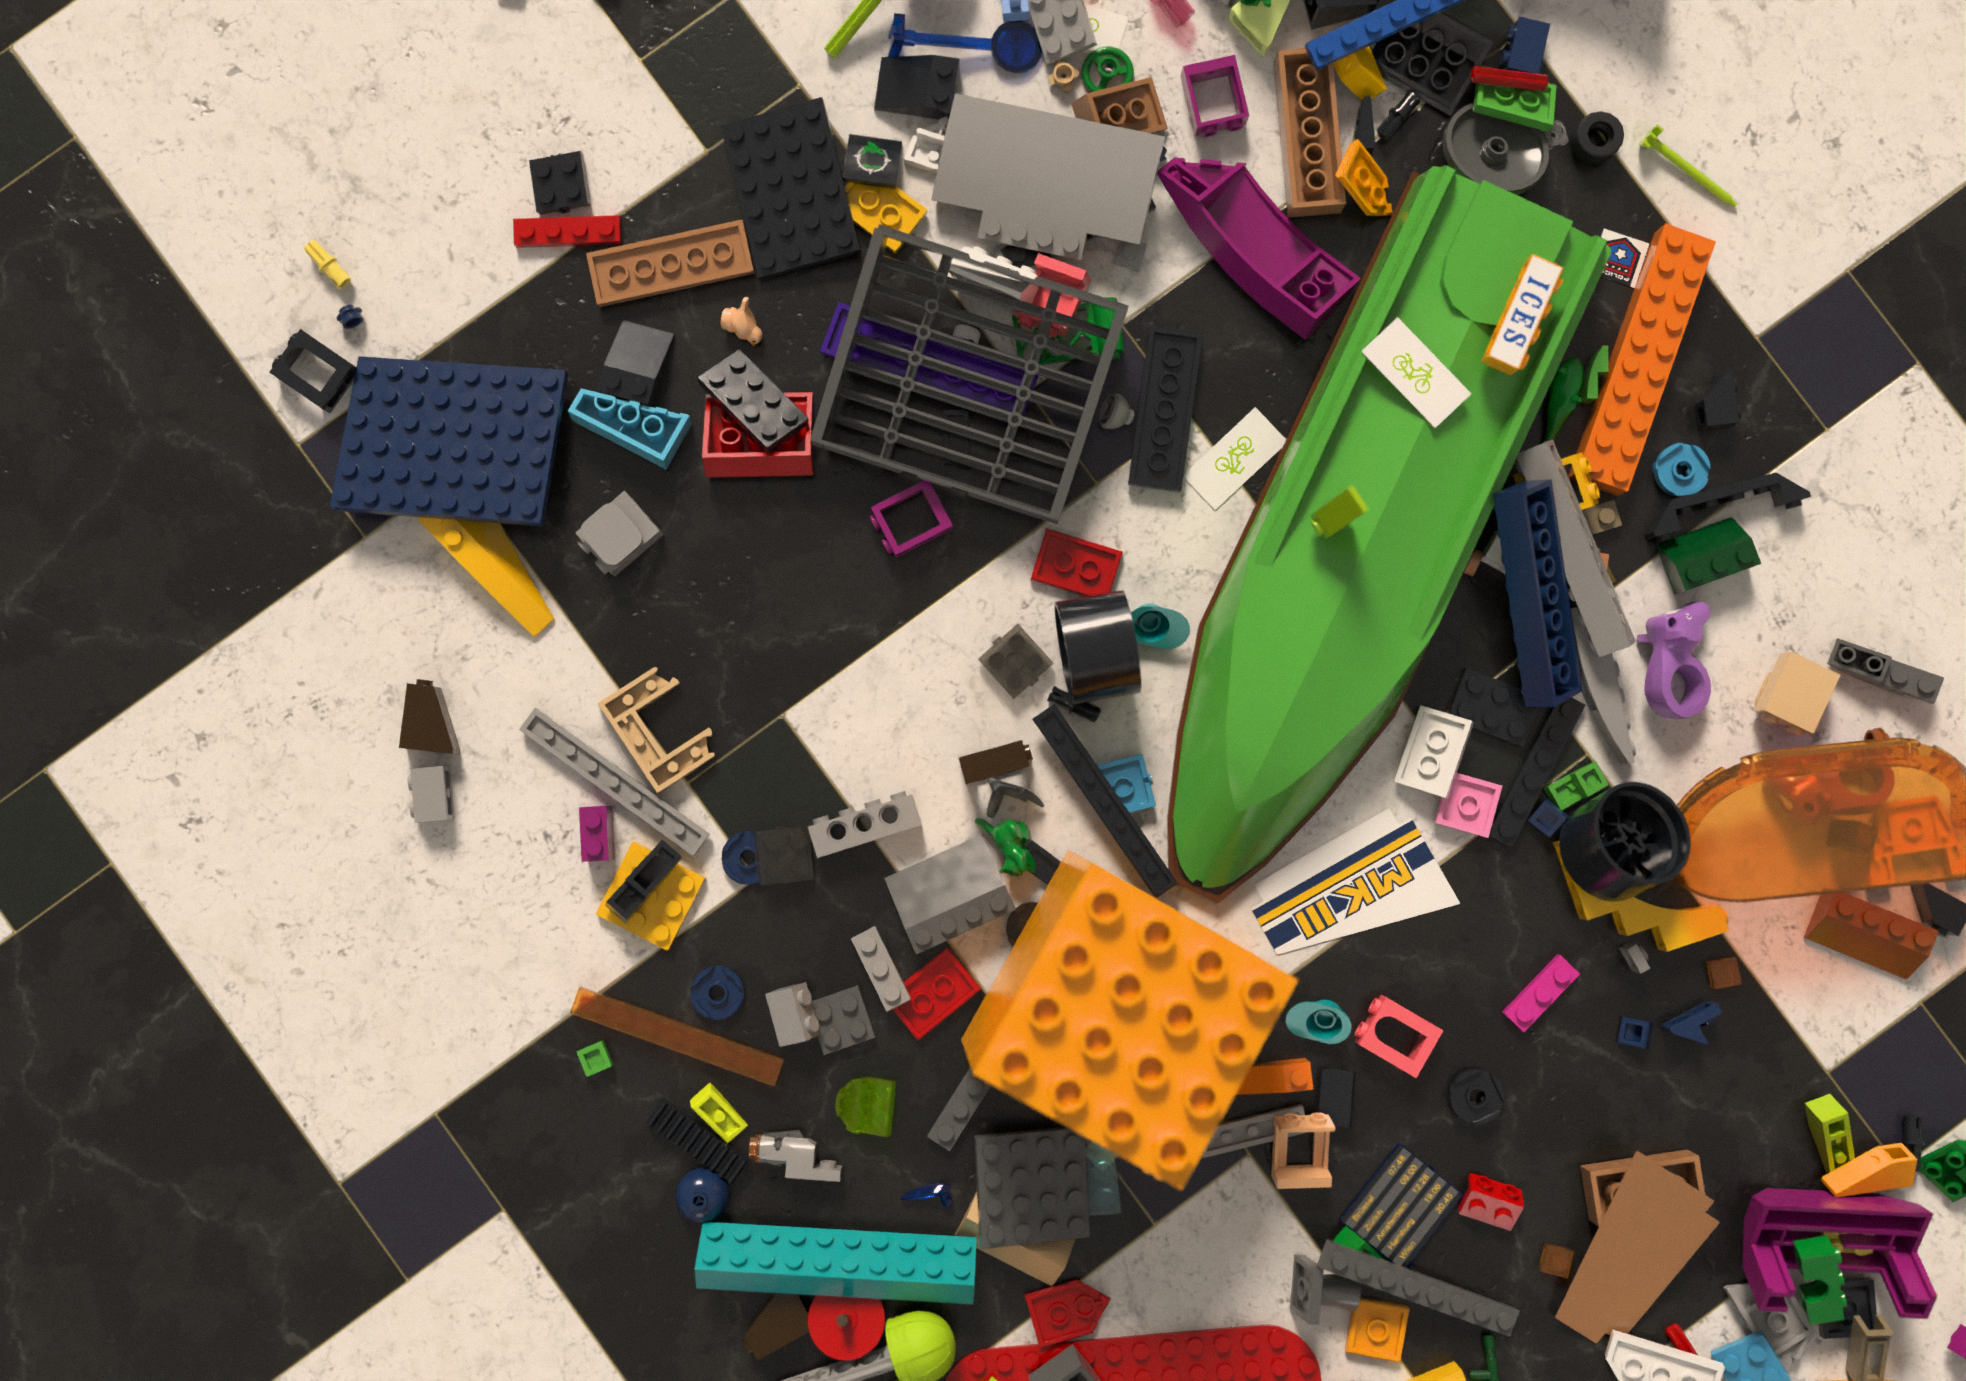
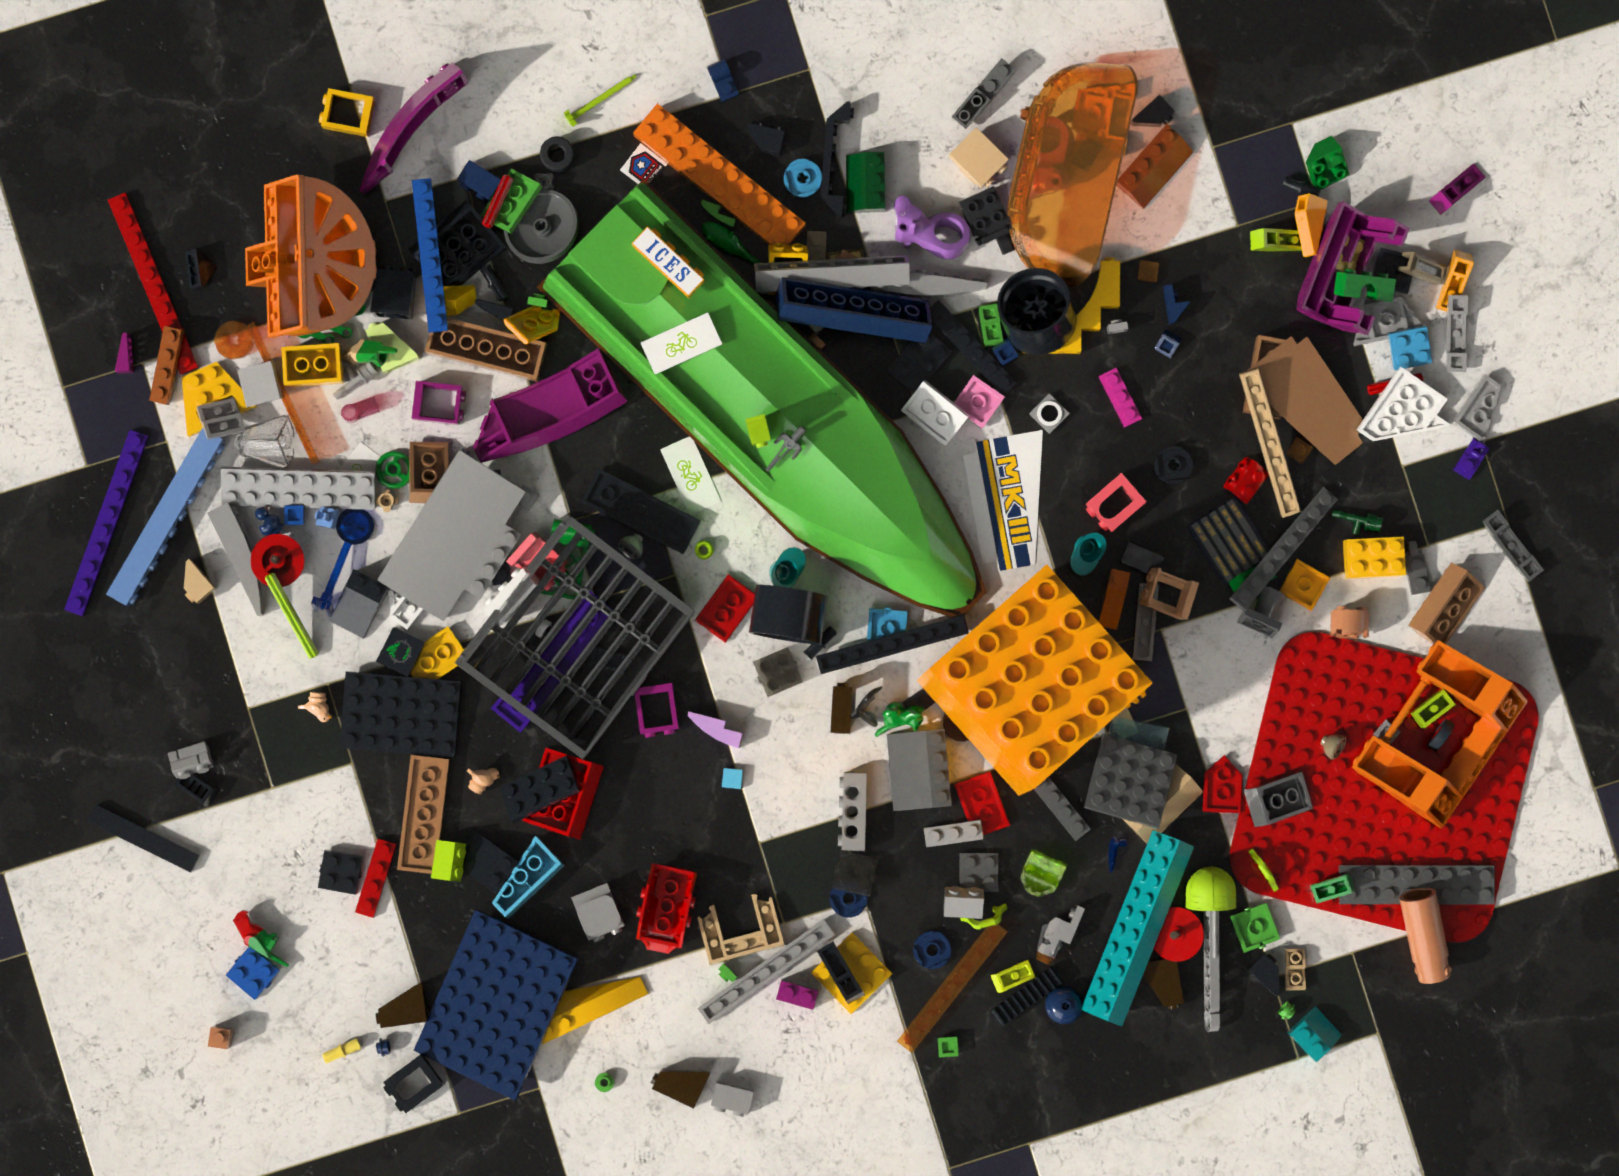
camera: 70 degrees left, 0 degrees up
none -> nougat brick [208,1026,233,1049]
none -> blue plate [226,947,280,1000]
none -> animal [233,910,289,968]
none -> light nougat animal [298,692,332,722]
none -> dark brown slope [376,982,428,1028]
none -> lime brick [431,840,466,882]
none -> bright green plate [527,294,549,308]
none -> bright green plate [595,1073,614,1092]
none -> red slope [636,863,697,954]
none -> lavender slope [688,712,743,748]
none -> lime plate [694,540,714,560]
none -> dark blue plate [707,59,739,103]
none -> bright green plate [718,963,738,982]
none -> medium azure tile [722,768,743,789]
none -> dark grey piece [766,426,806,472]
none -> black plate [959,186,1020,255]
none -> lime helmet [960,904,1007,929]
none -> piece [1029,394,1070,434]
none -> tan tile [1239,368,1301,518]

